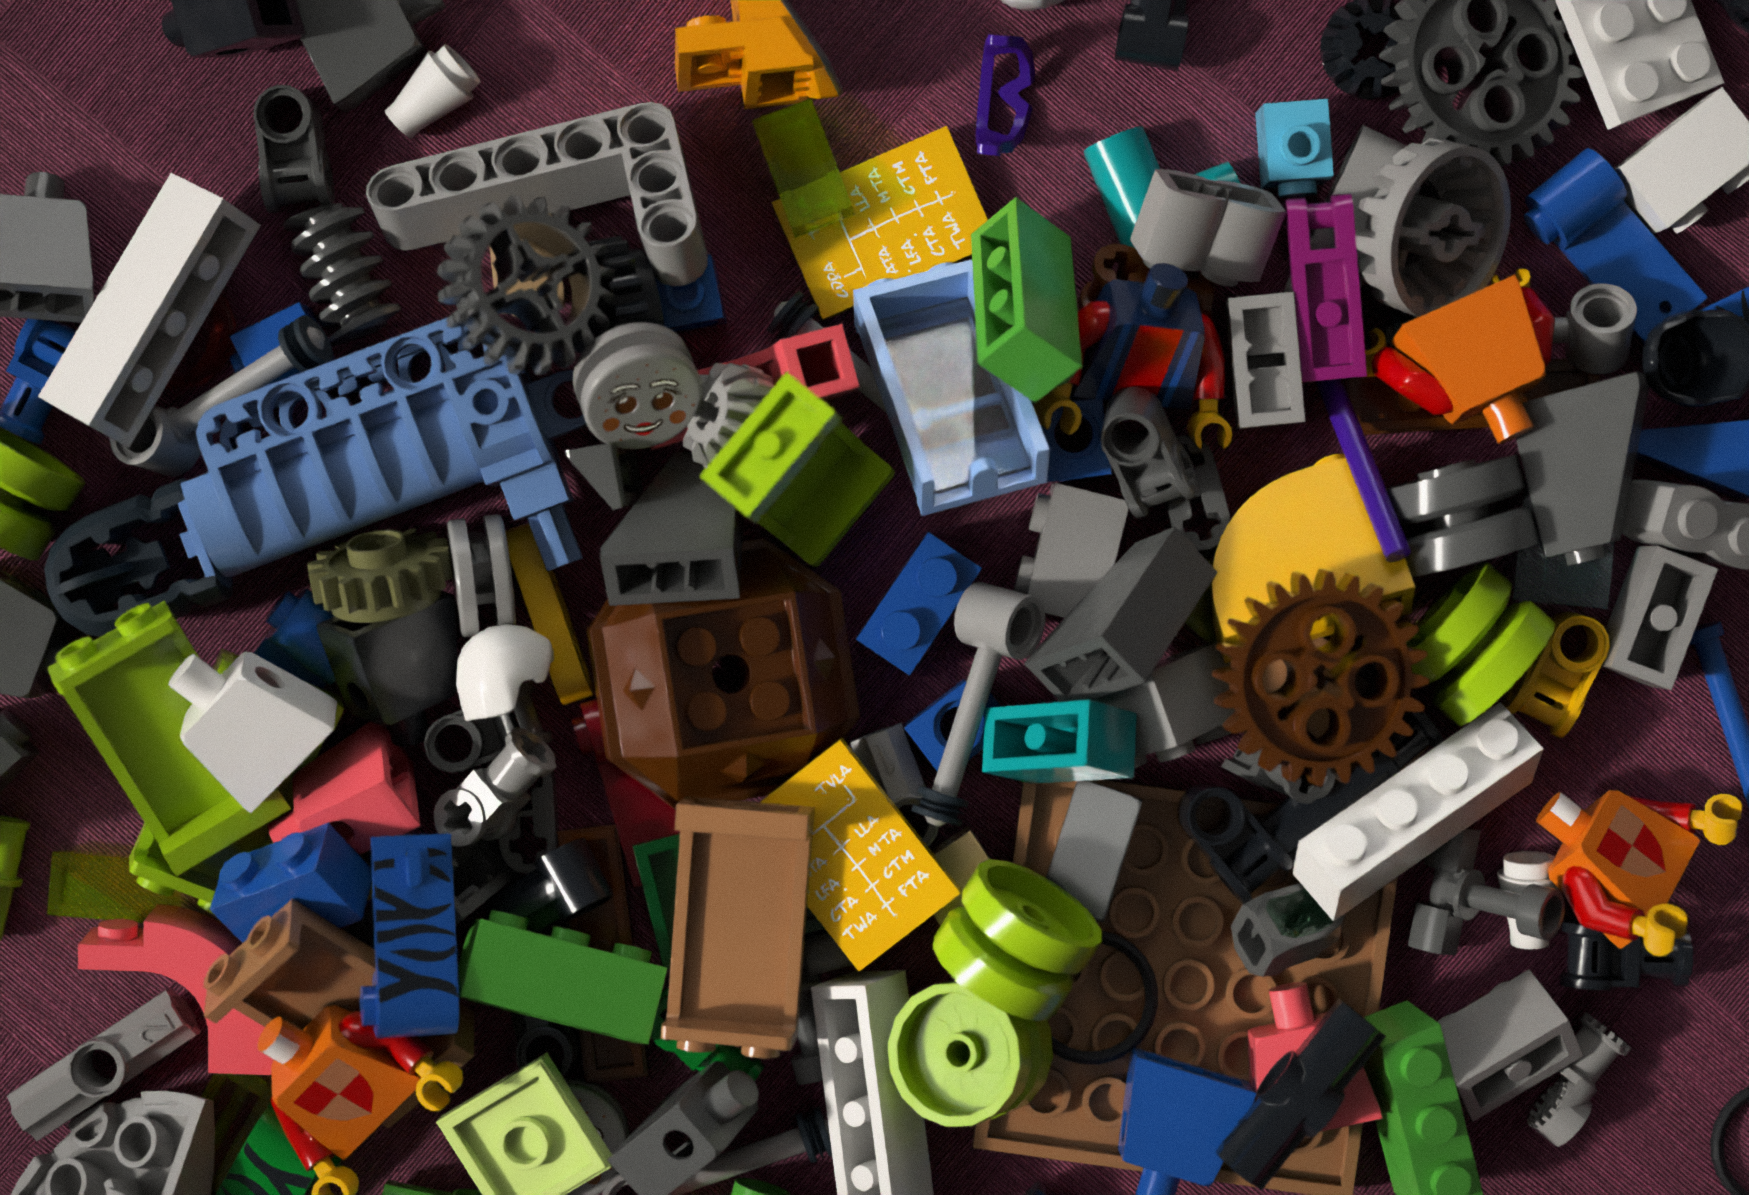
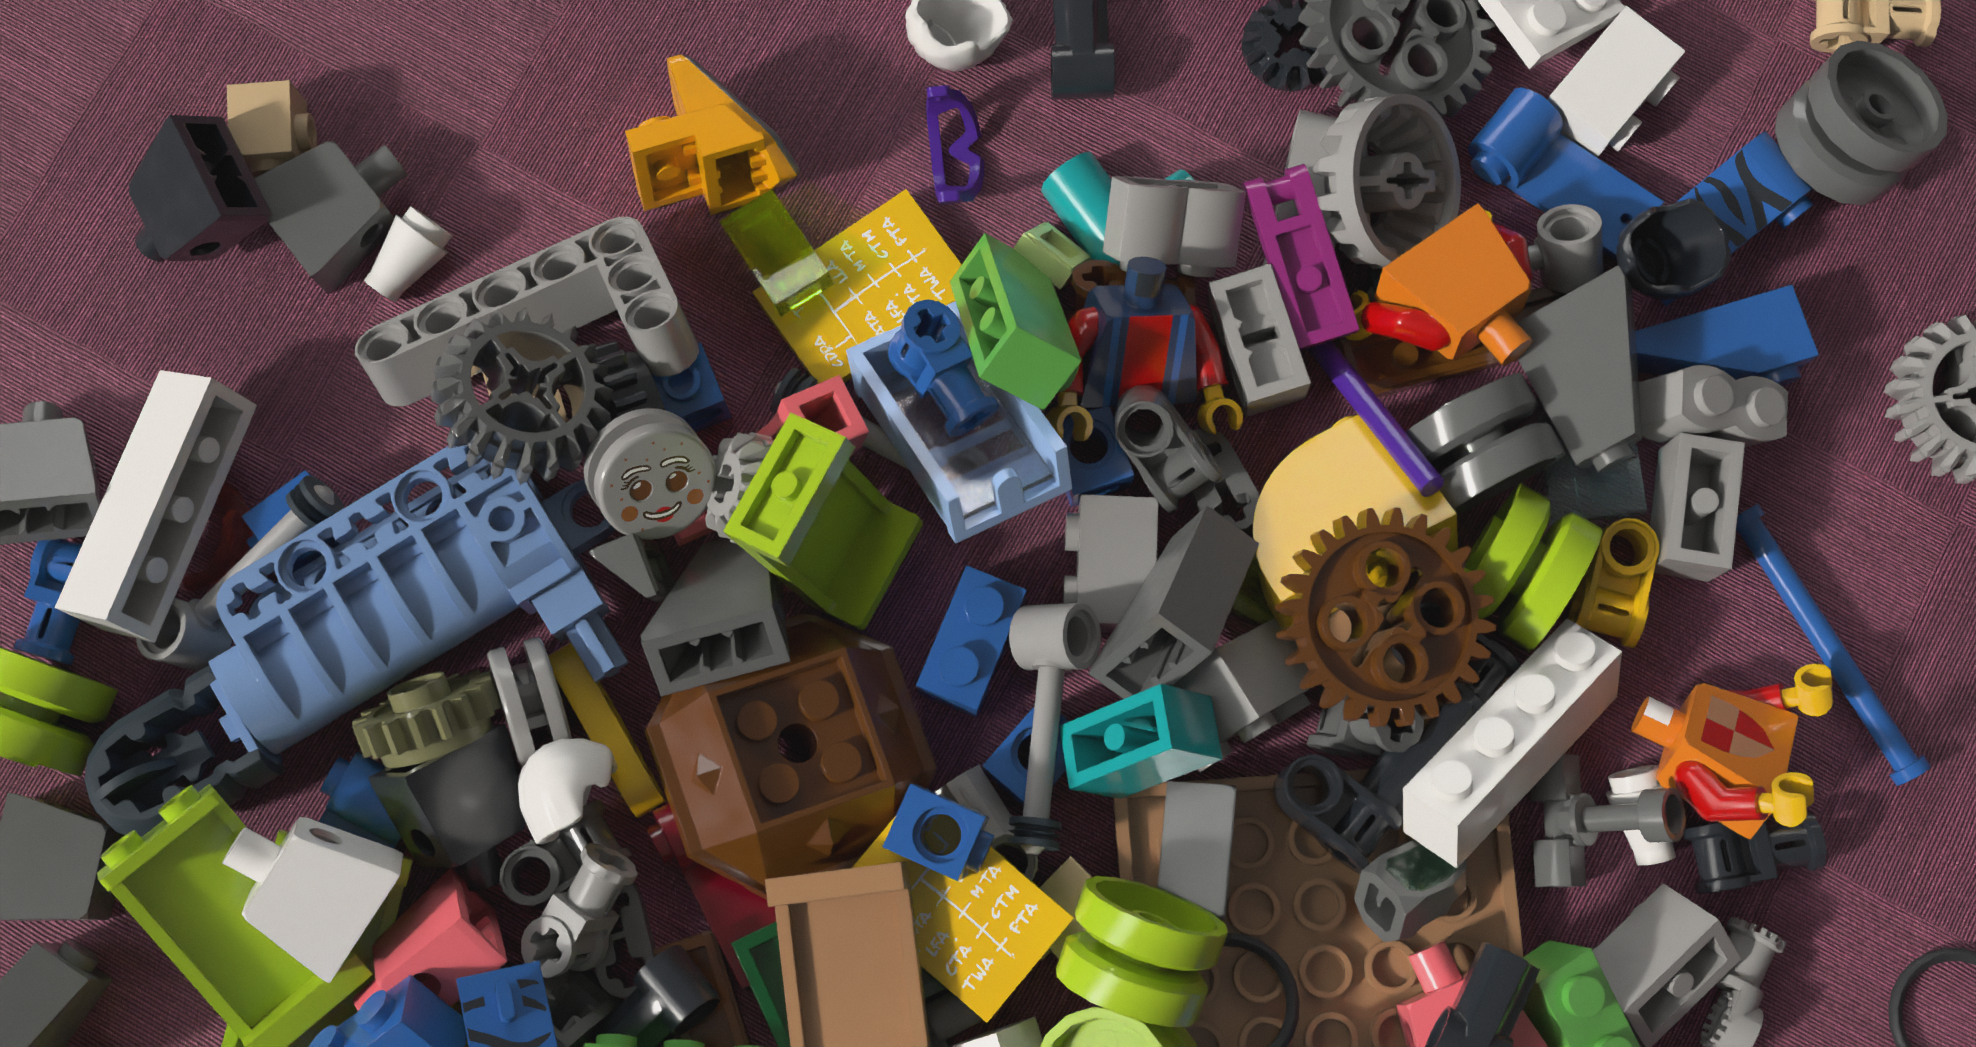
camera: 15 degrees left, 10 degrees down
dark grey piece [253,85,335,214] -> none
dark grey piece [283,203,402,346] -> none
medium azure brick [1255,99,1334,198] -> none
none -> blue brick [882,784,995,881]
none -> blue connector [888,300,999,436]
none -> yellowish green tile [1013,222,1091,289]

